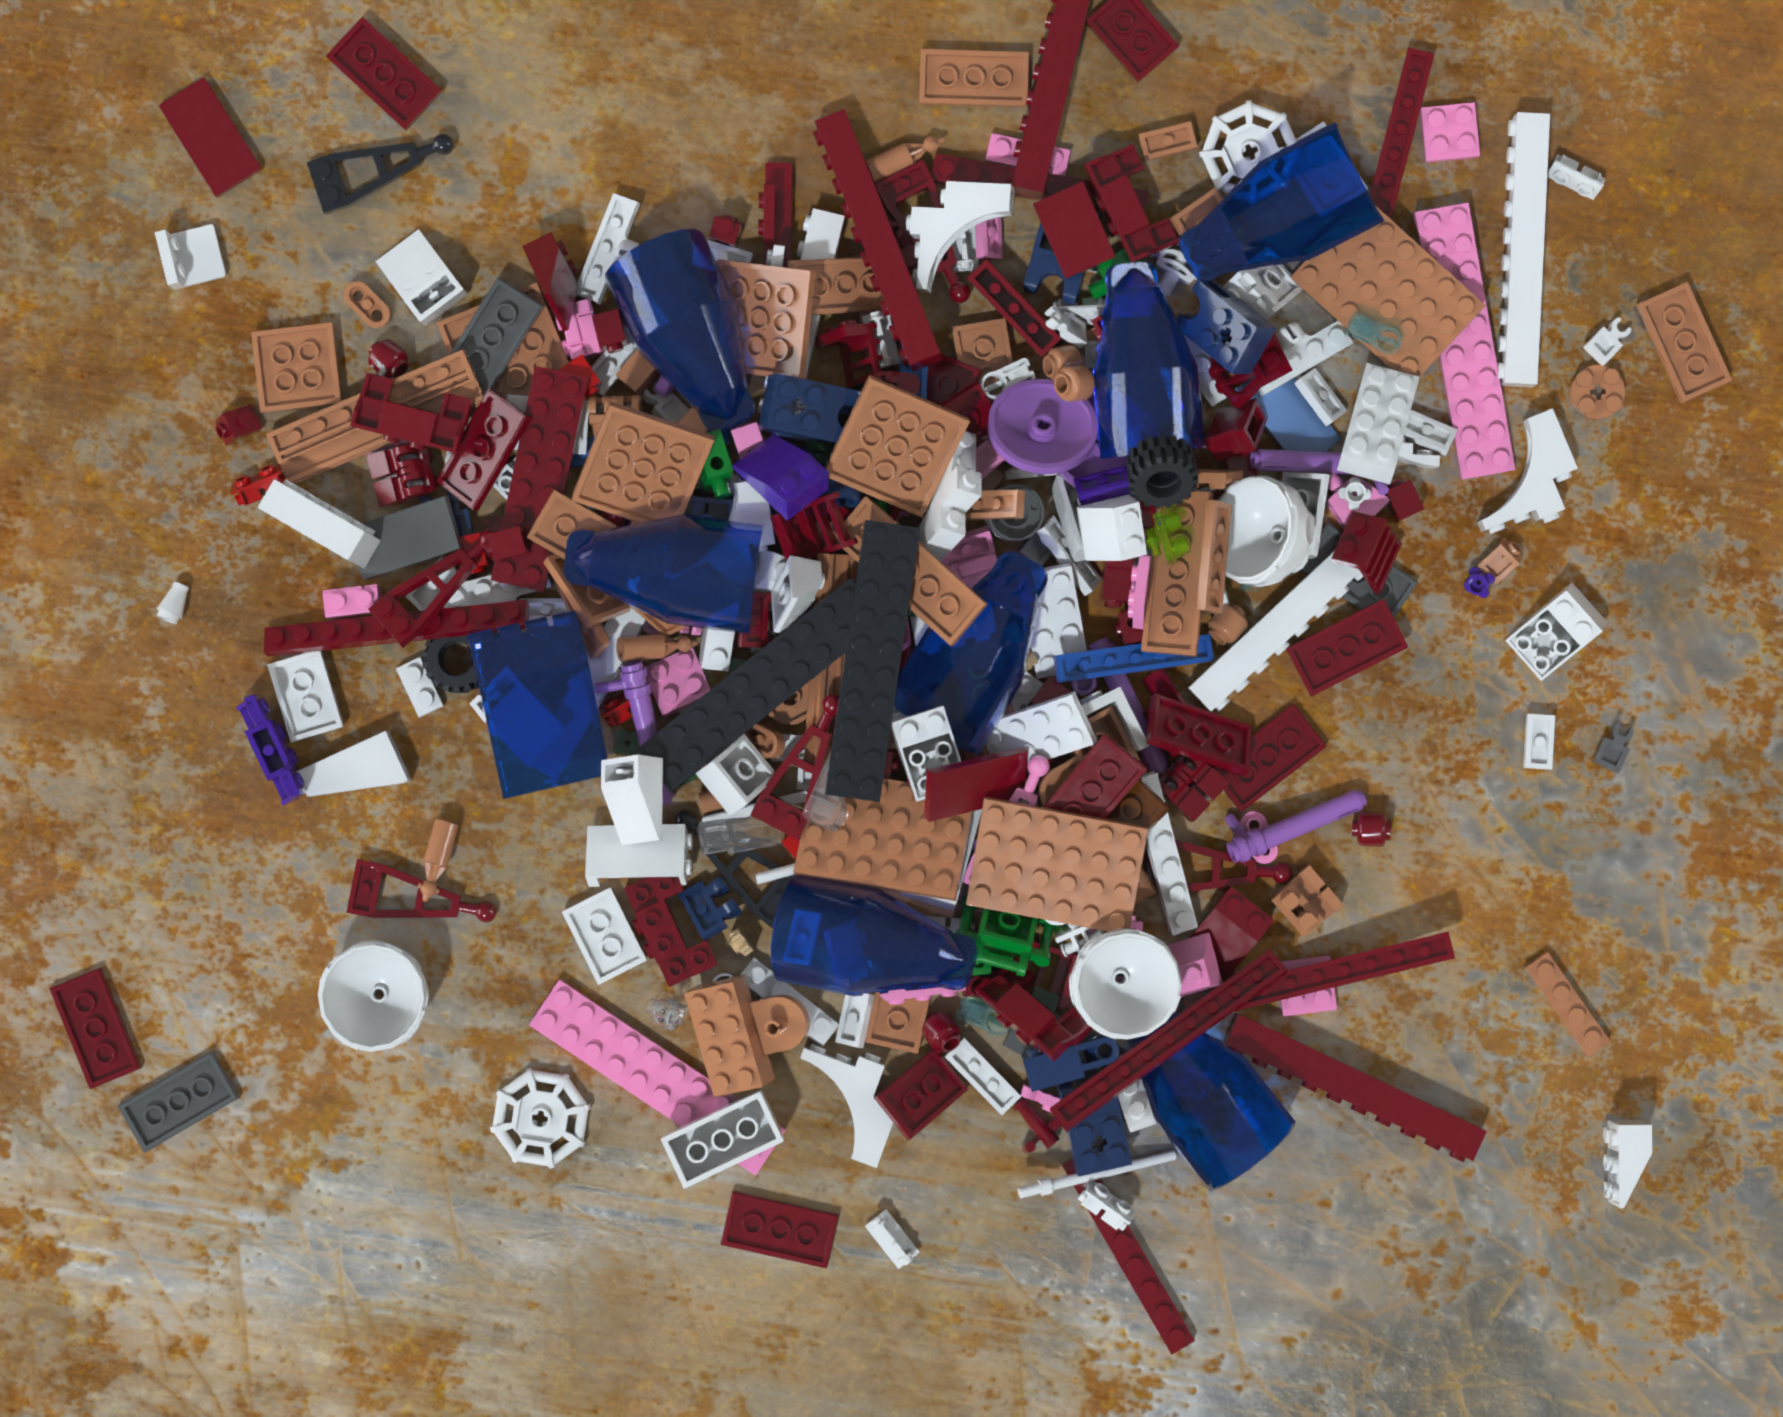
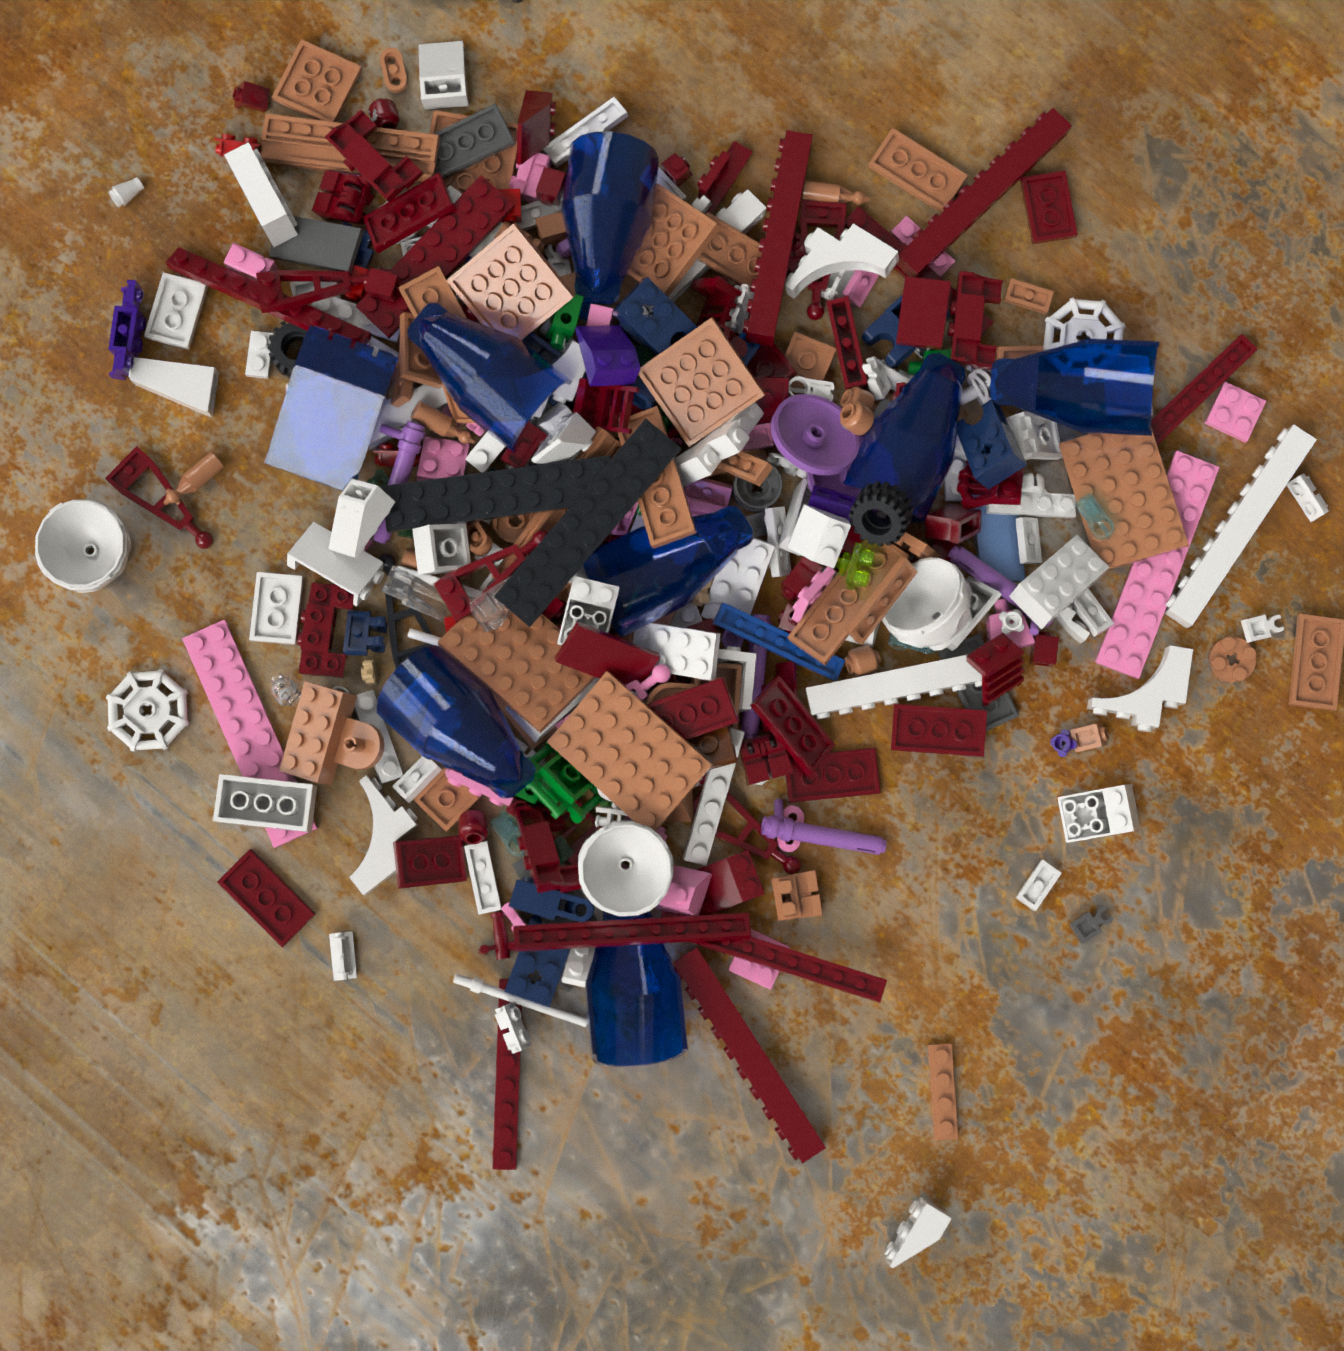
camera: 25 degrees right, 5 degrees down
dark red head [1352,811,1391,847] -> none

